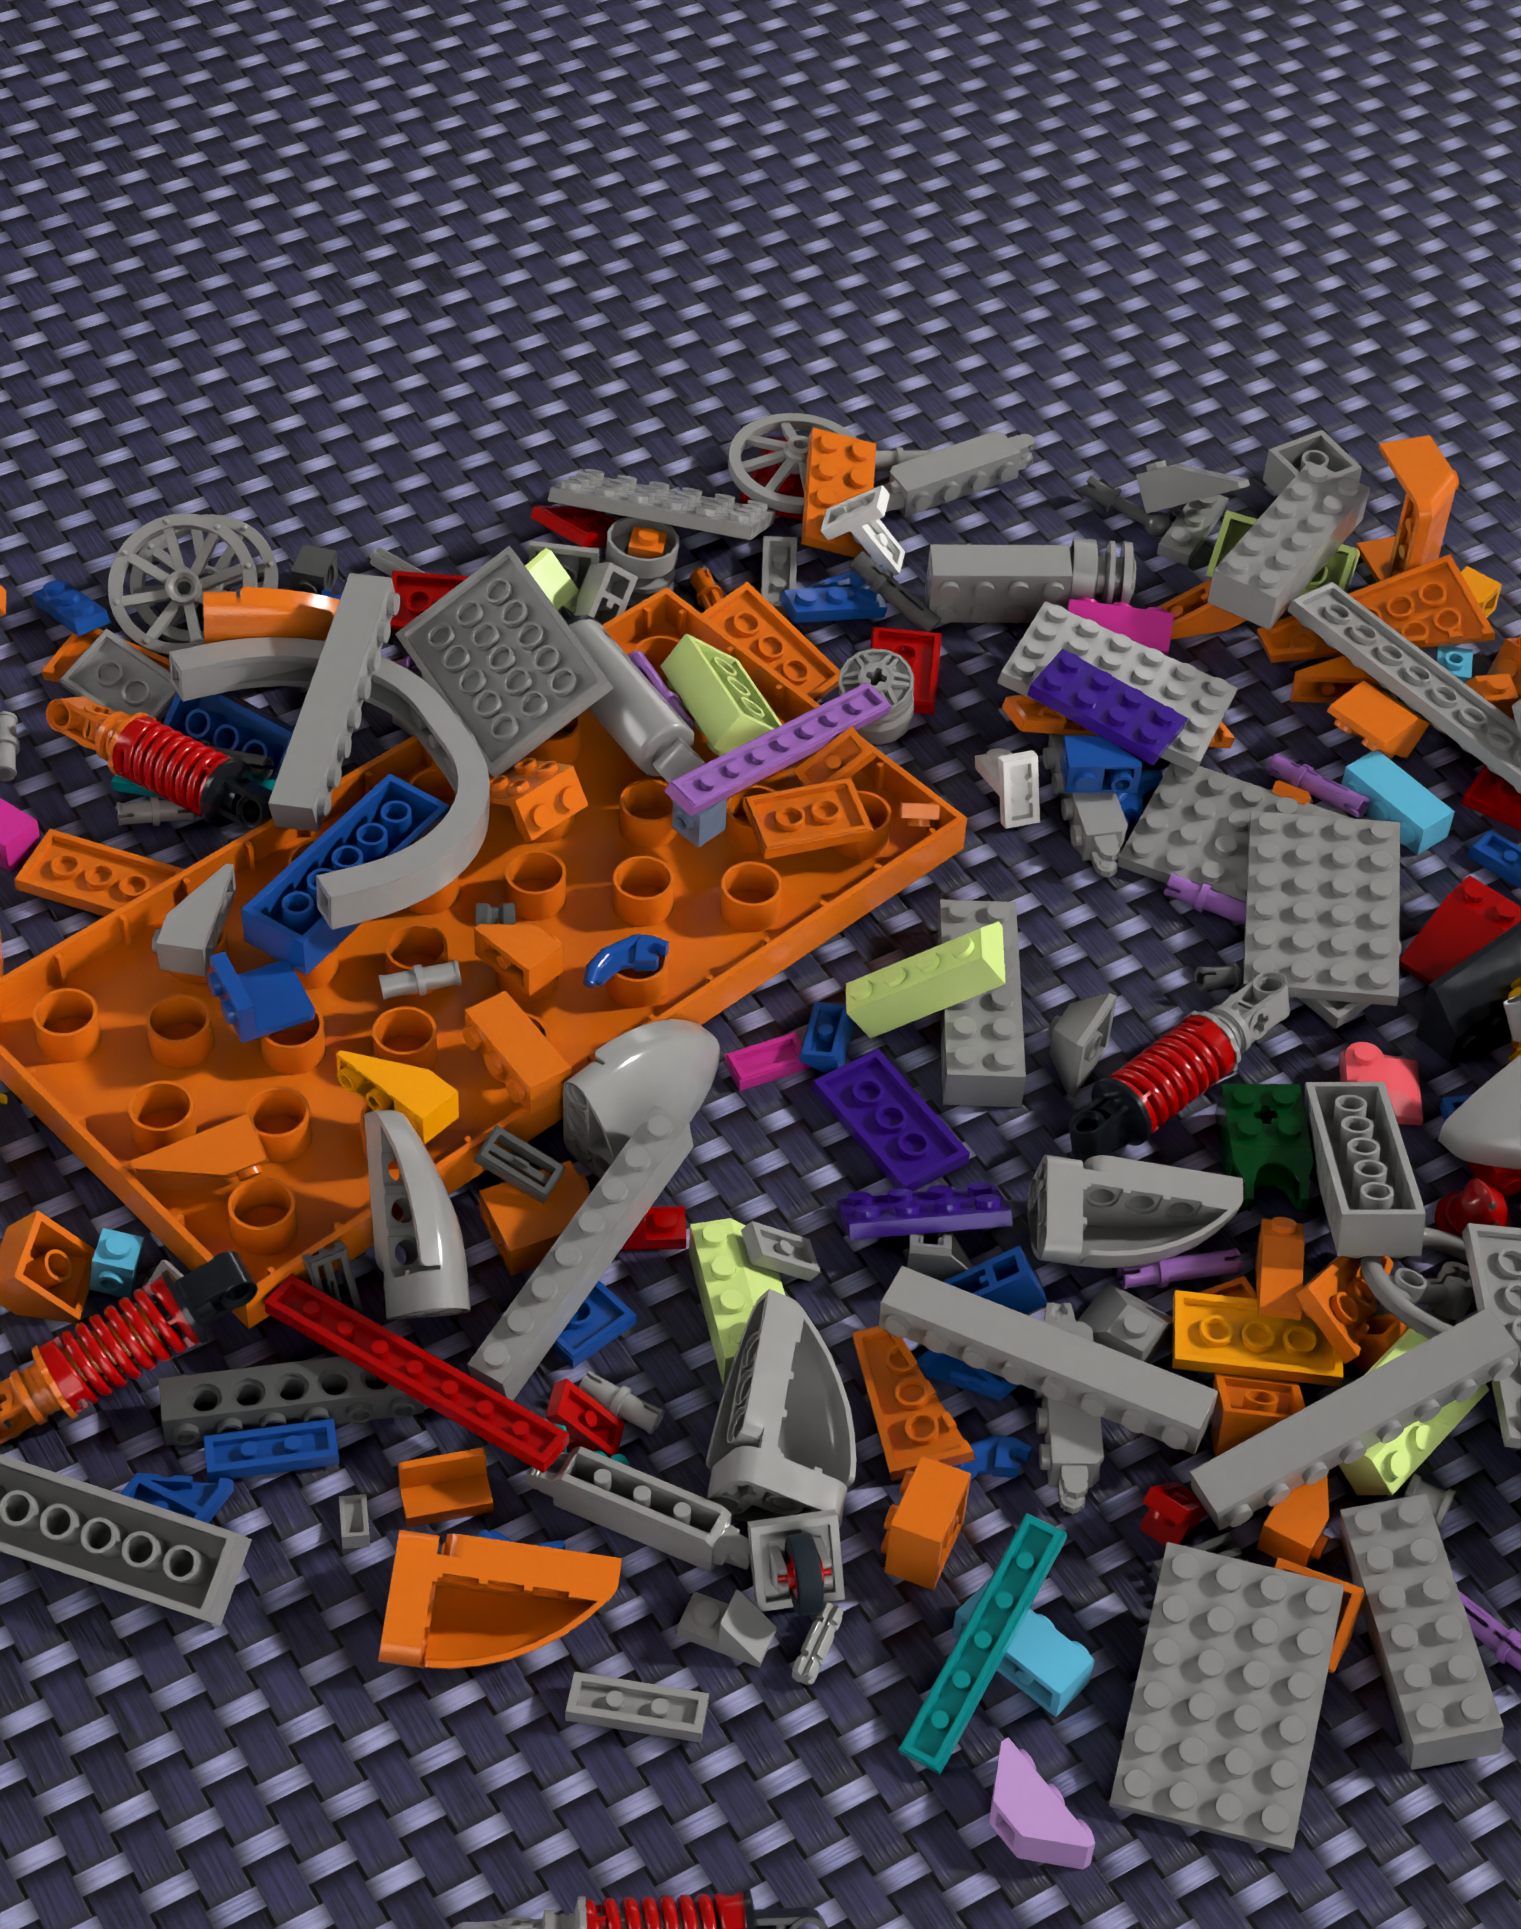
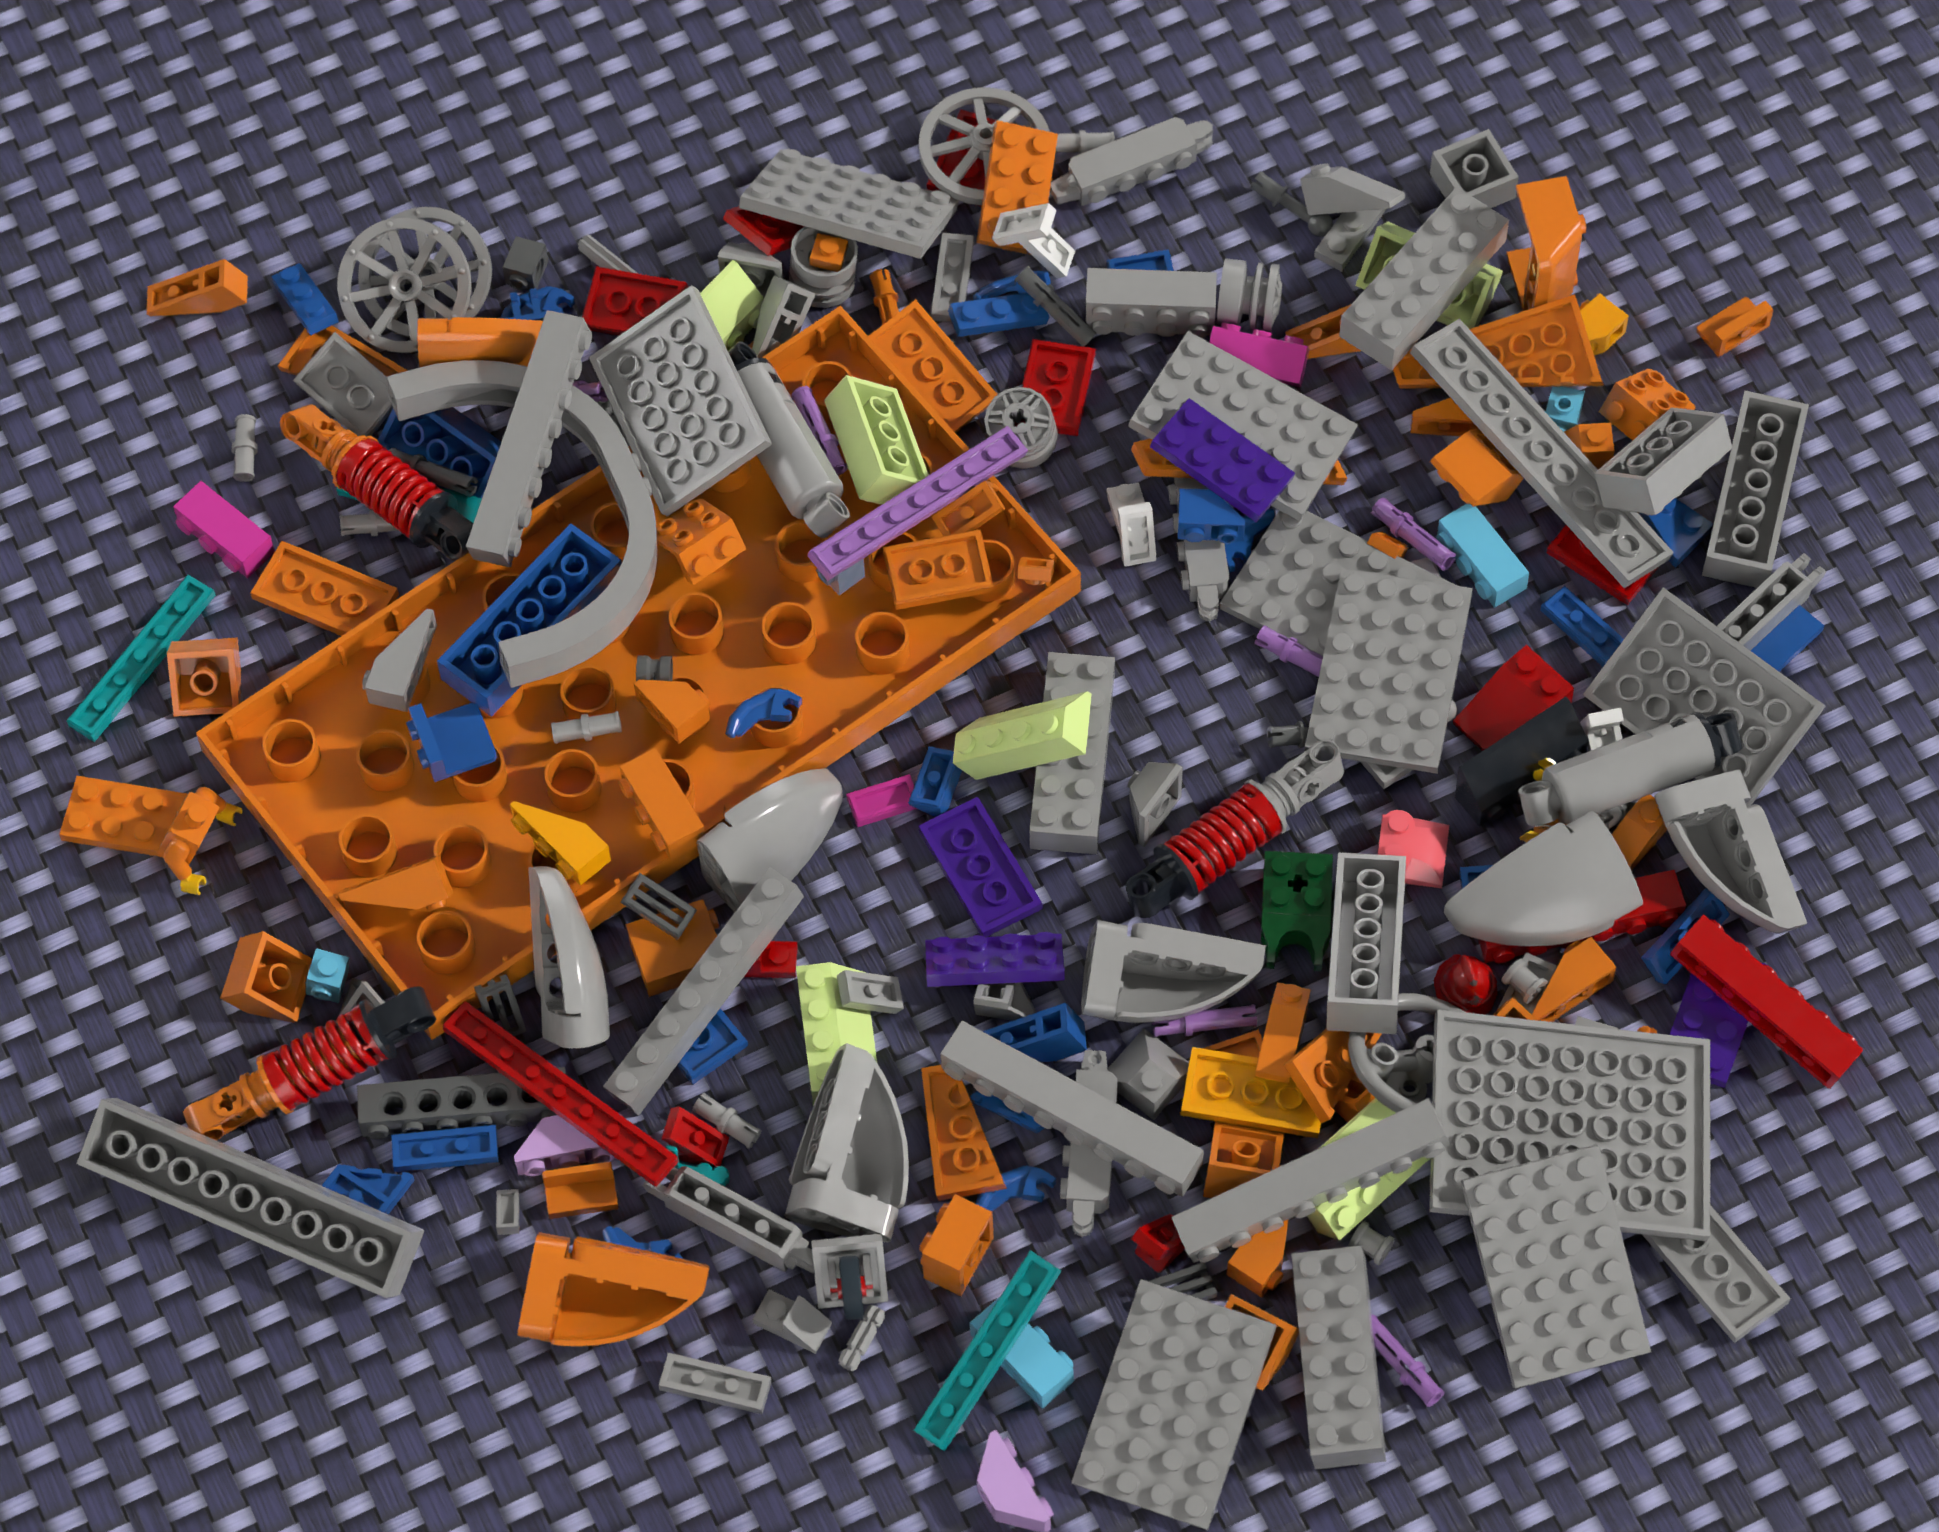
camera: 10 degrees right, 15 degrees up
none -> lavender slope [514,1115,614,1176]

